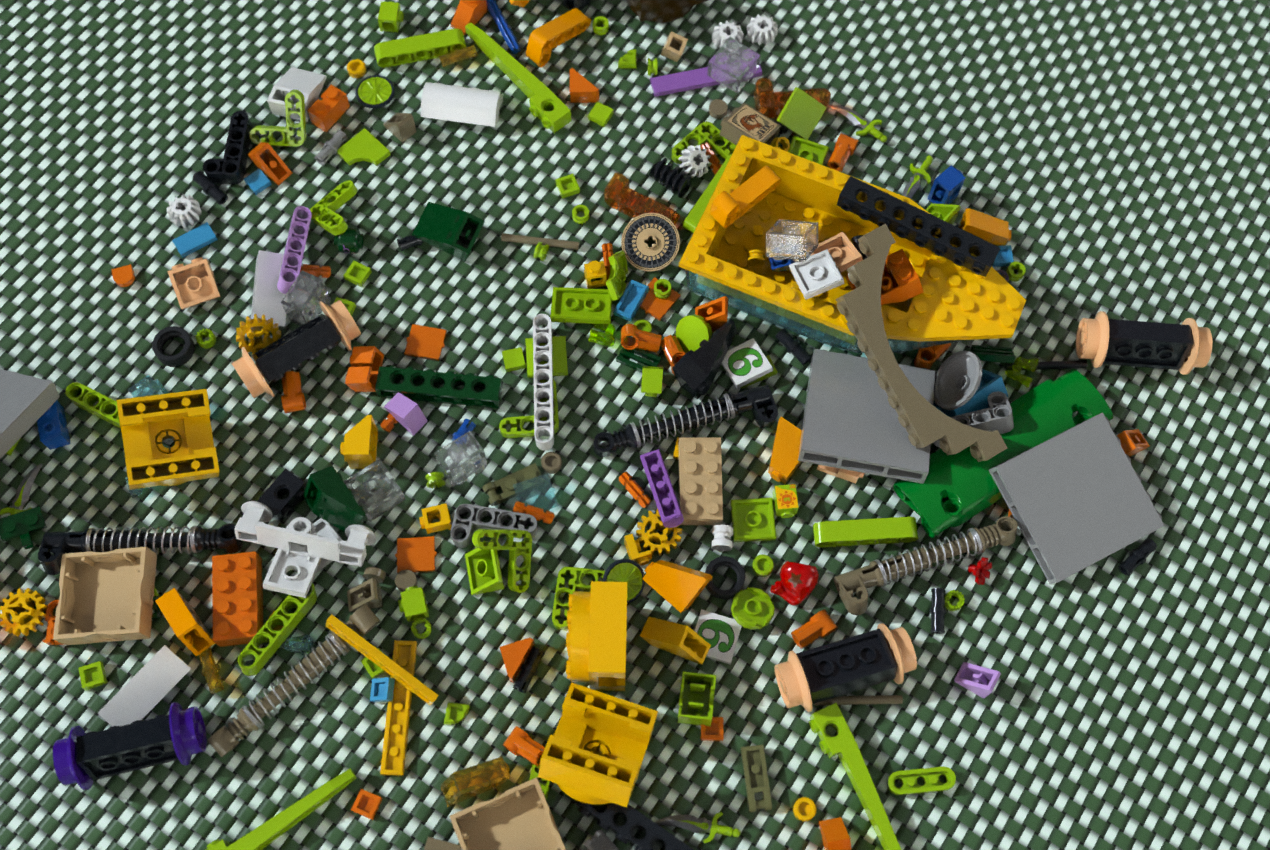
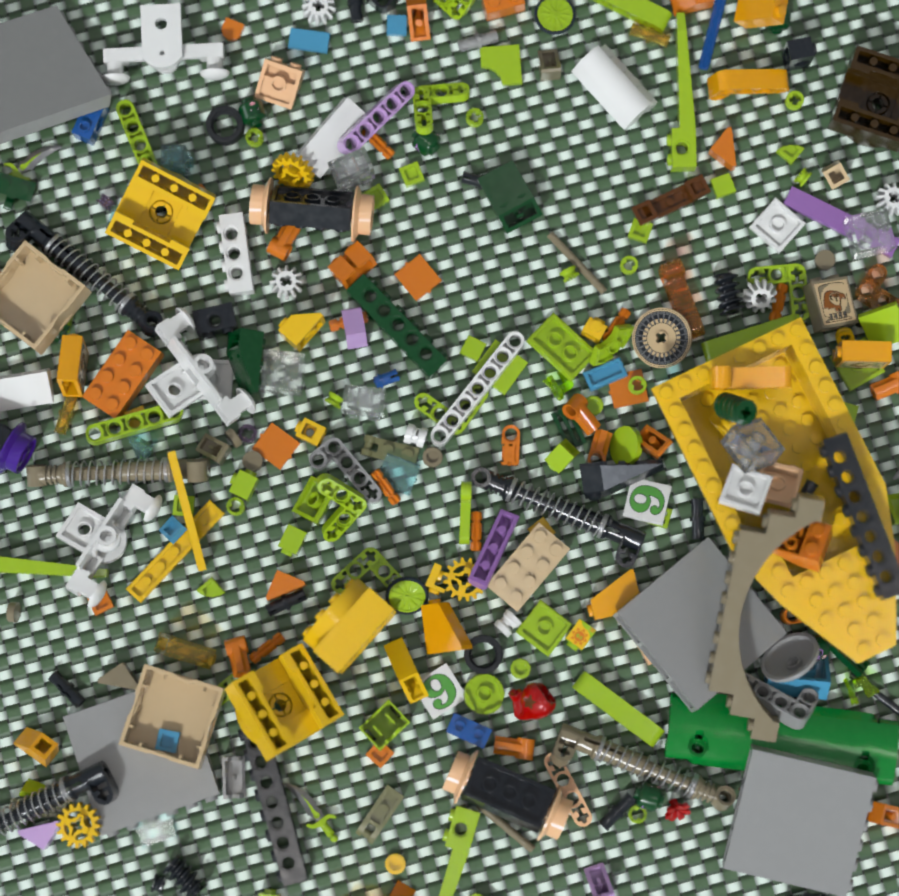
camera: 45 degrees right, 15 degrees up
none -> white piece [56,483,162,608]
none -> clear purple bush [96,193,116,212]
none -> white piece [102,3,230,86]
none -> white brick [216,212,255,297]
none -> dark green head [238,97,267,128]
none -> clear purple bush [238,424,257,443]
none -> orange axle [249,632,285,664]
none -> white gear [269,265,304,300]
none -> lime brick [278,524,308,557]
none -> white wheel [403,423,429,448]
none -> blue brick [446,713,492,749]
none -> lime beam [459,481,472,545]
none -> lime bush [466,108,484,128]
none -> orange piece [500,425,520,466]
none -> light nougat beam [544,753,592,827]
none -> reddish brown slope [631,174,711,226]
none -> dark green head [633,781,665,812]
none -> dark green piece [714,392,757,425]
none -> white tile [749,197,806,254]
none -> light orange brick [832,340,892,369]

